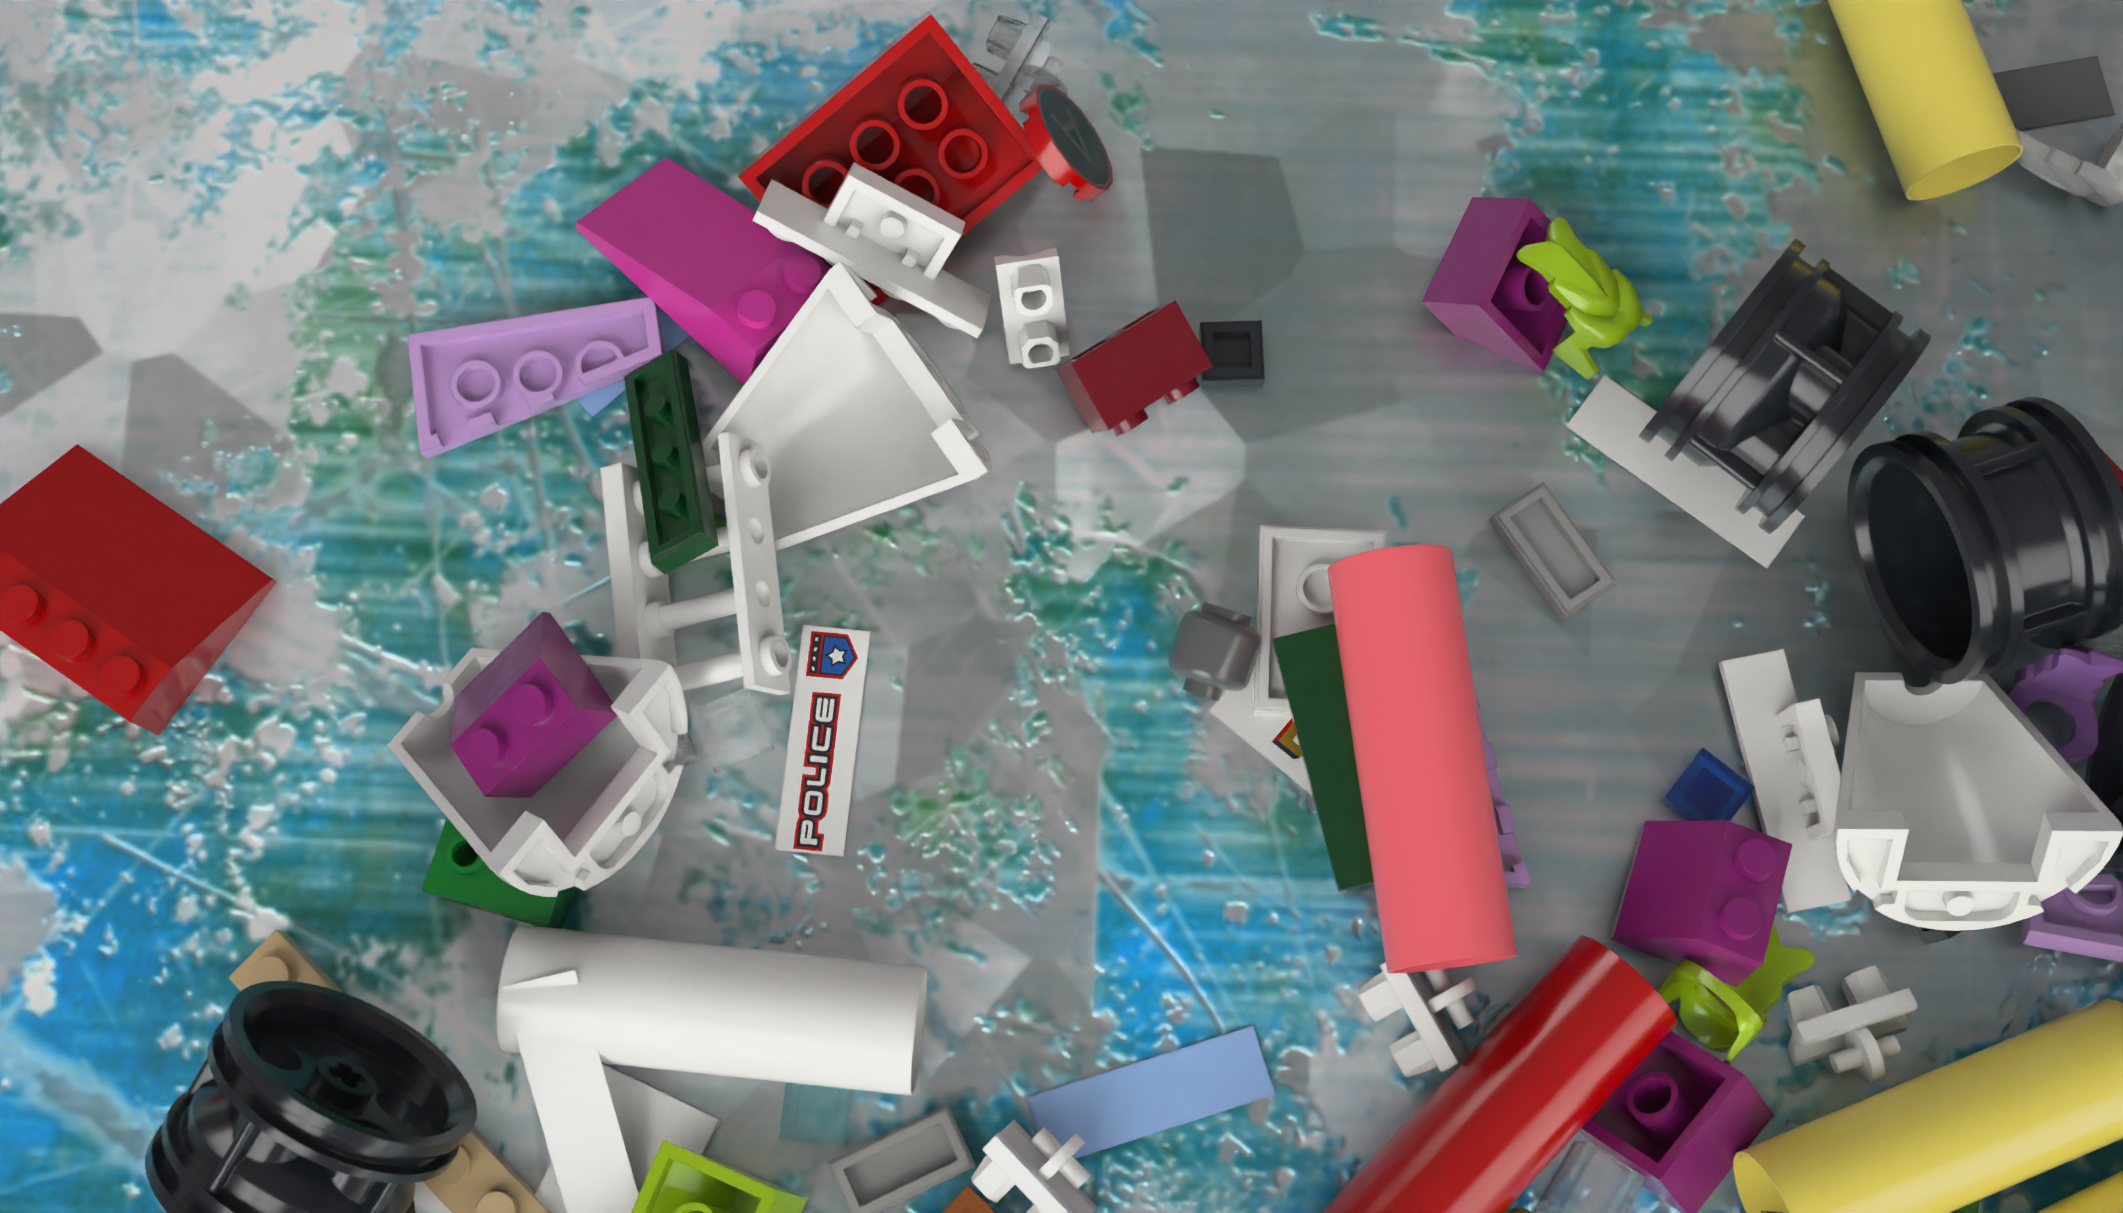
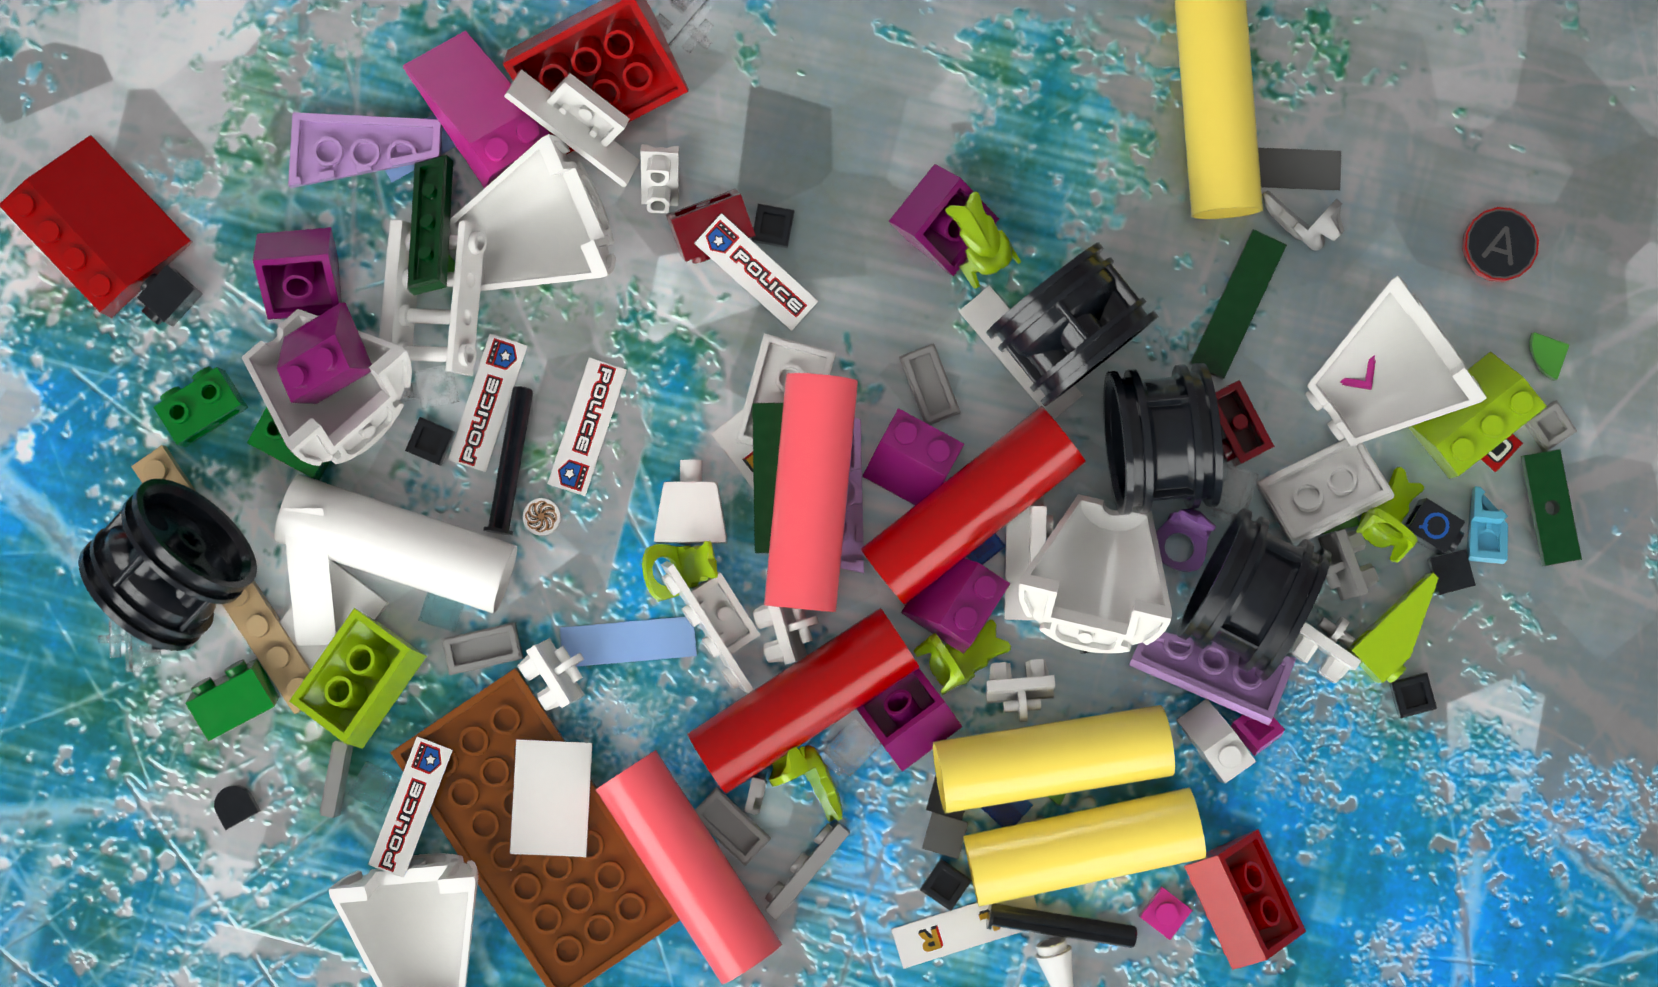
camera: 15 degrees right, 10 degrees up
tile [1019,84,1113,201] -> none
dark grey head [1169,602,1261,701] -> none
none -> black brick [137,265,203,327]
none -> green brick [153,366,248,447]
none -> magenta slope [253,227,342,320]
none -> black tile [405,417,455,466]
none -> black axle [483,386,533,535]
none -> tile [523,498,561,536]
none -> white sticker [547,358,627,496]
none -> lime hair [642,541,718,602]
none -> white torso [654,460,727,543]
none -> white bracket [661,561,760,694]
none -> white sticker [694,213,818,331]
none -> red piece [861,406,1086,605]
none -> magenta slope [862,408,964,505]
none -> dark green tile [1189,229,1287,380]

